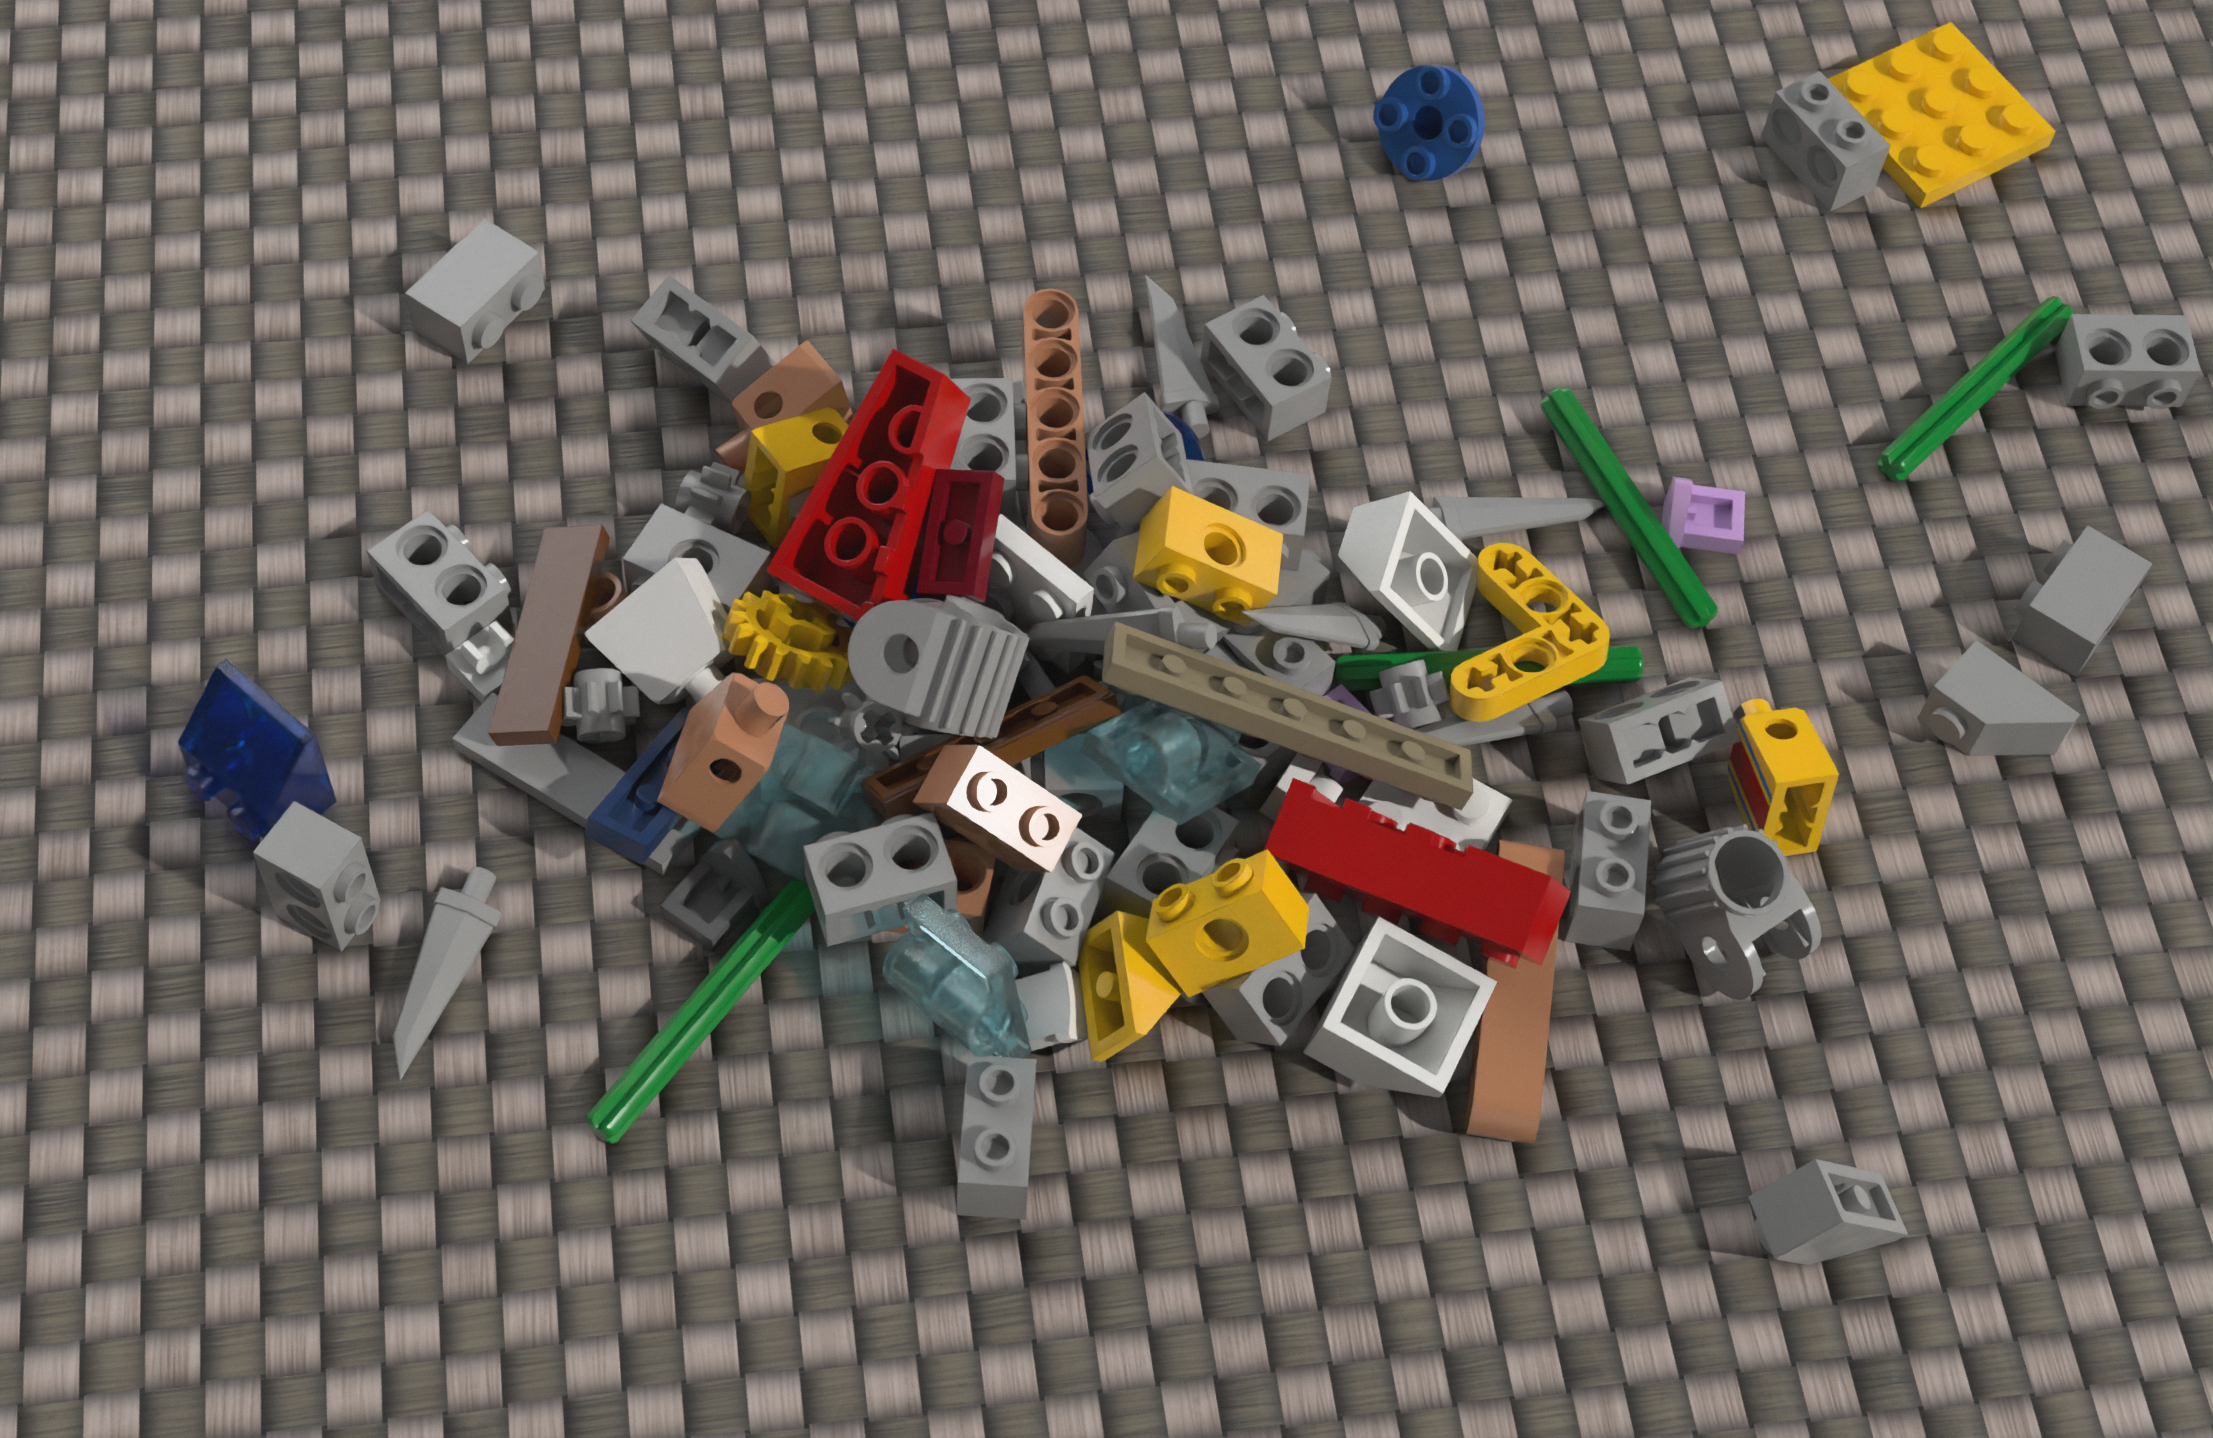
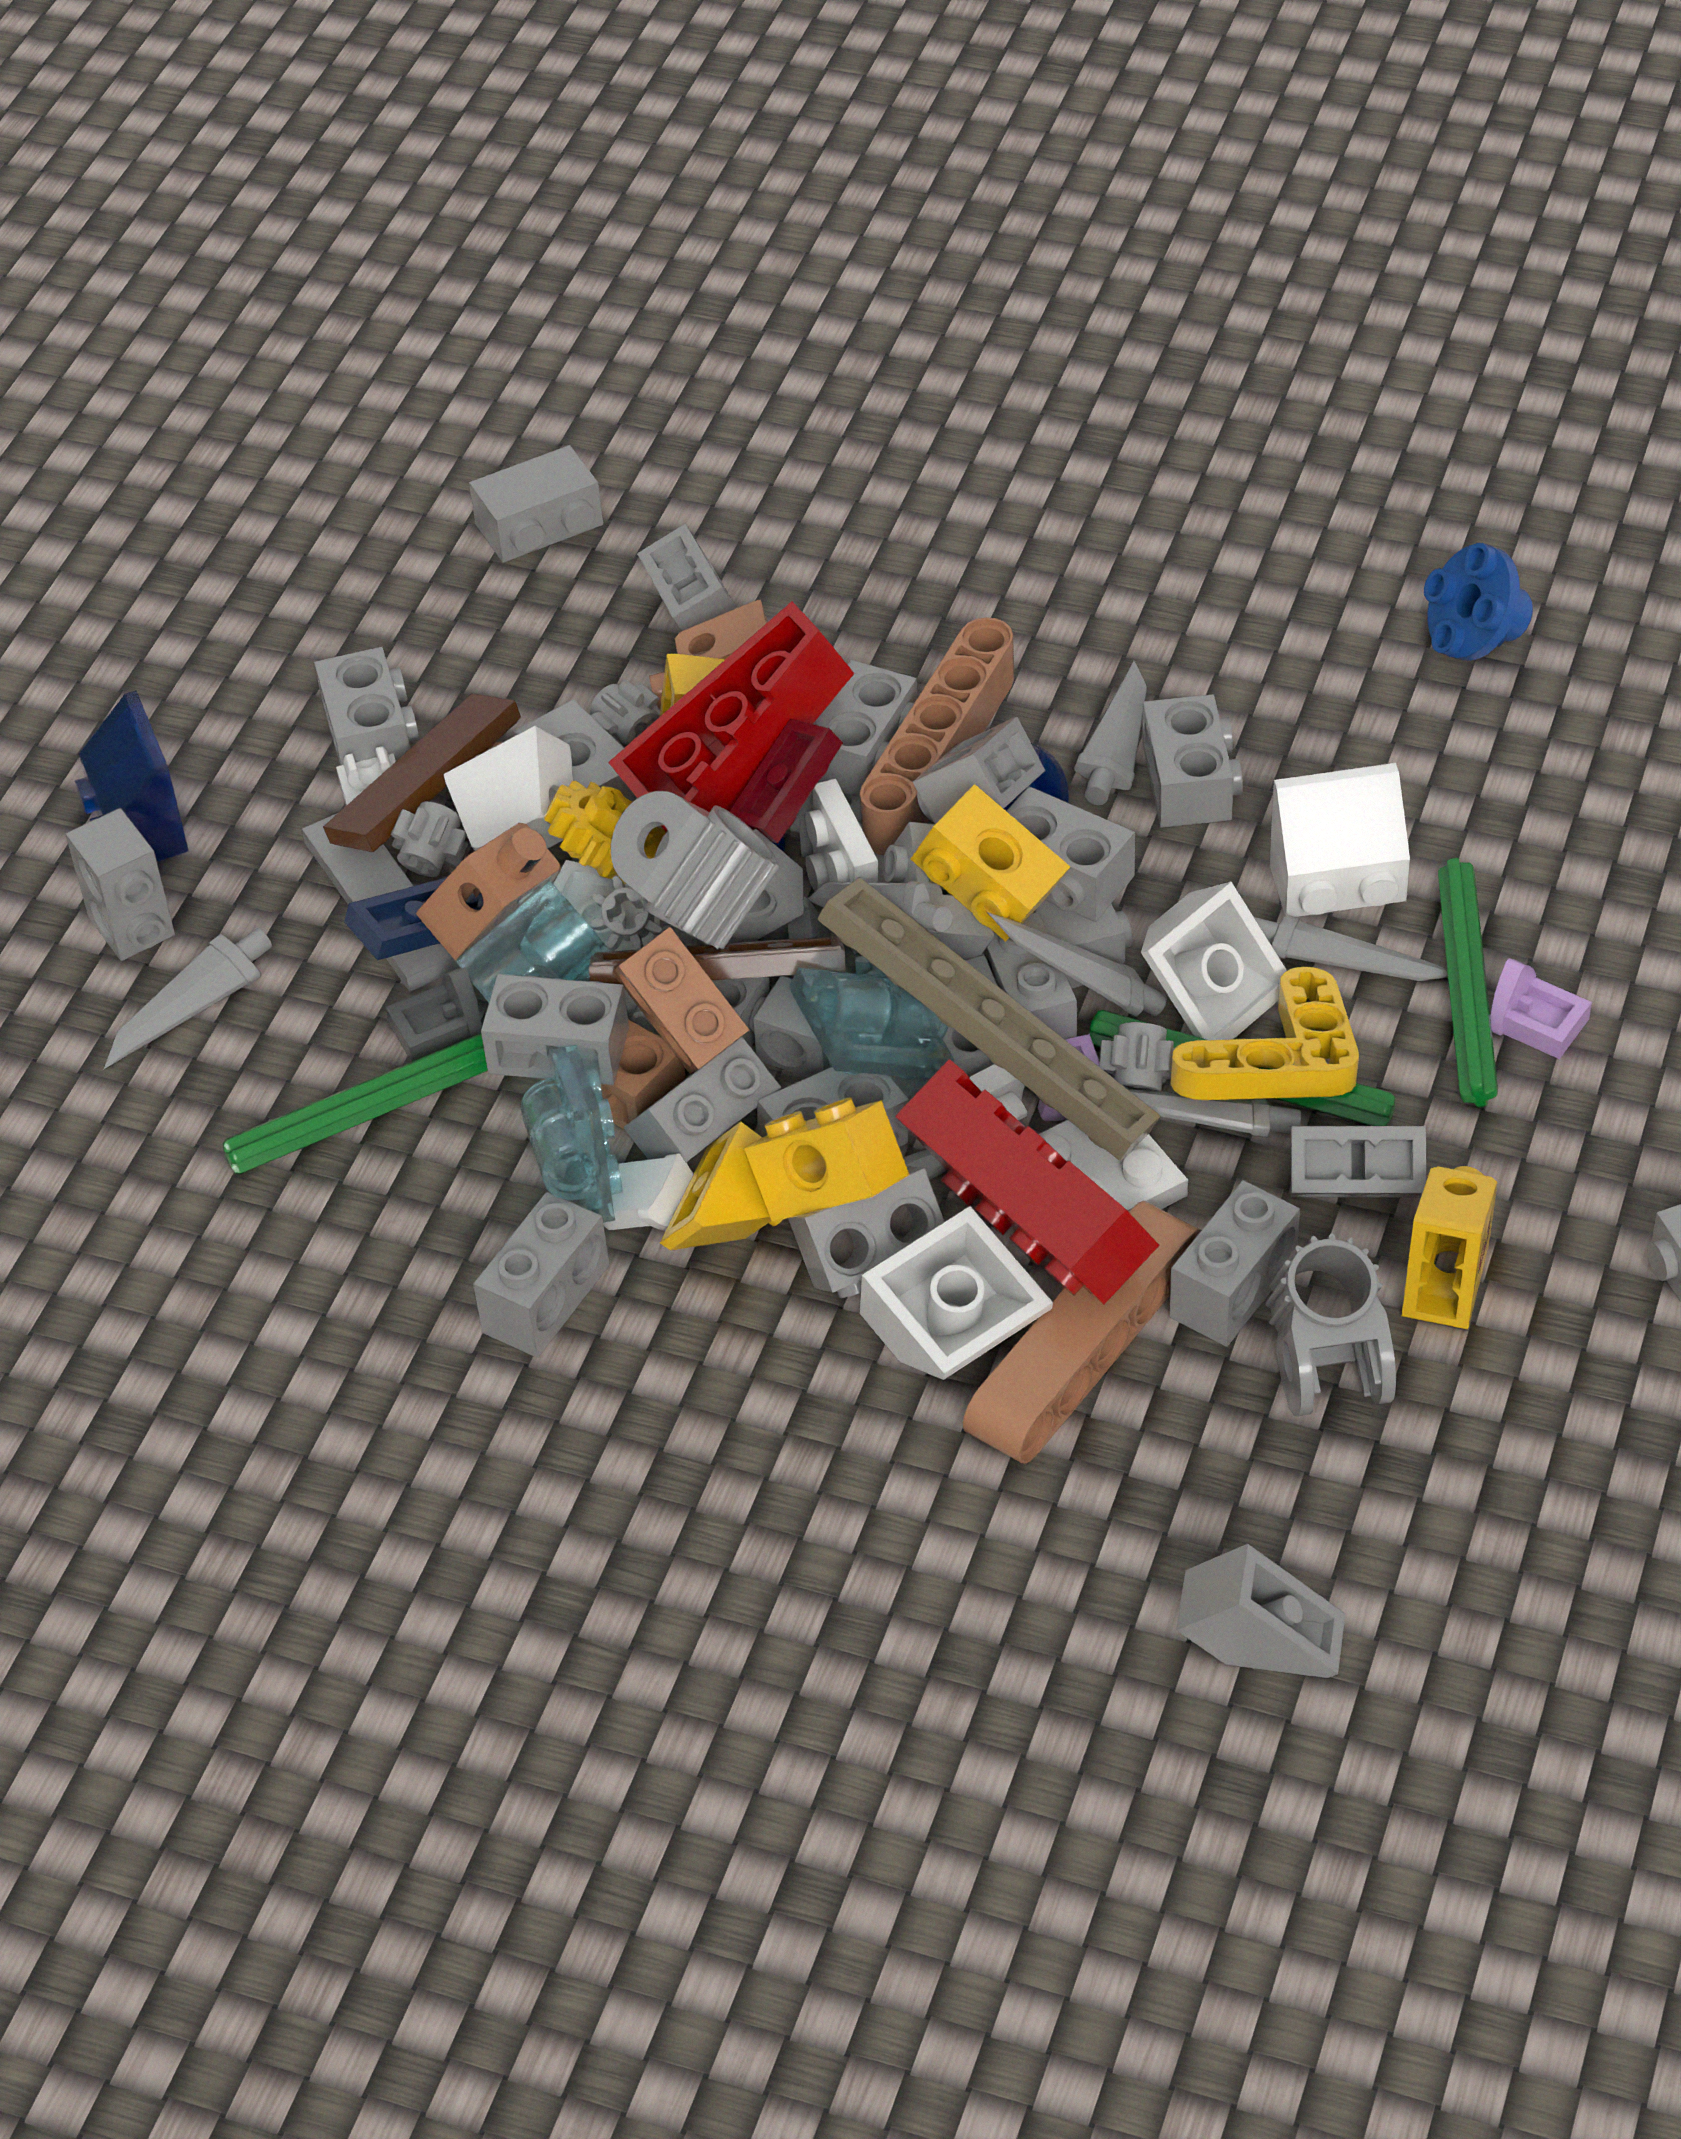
camera: 35 degrees right, 10 degrees down
none -> white slope [1270,763,1410,917]

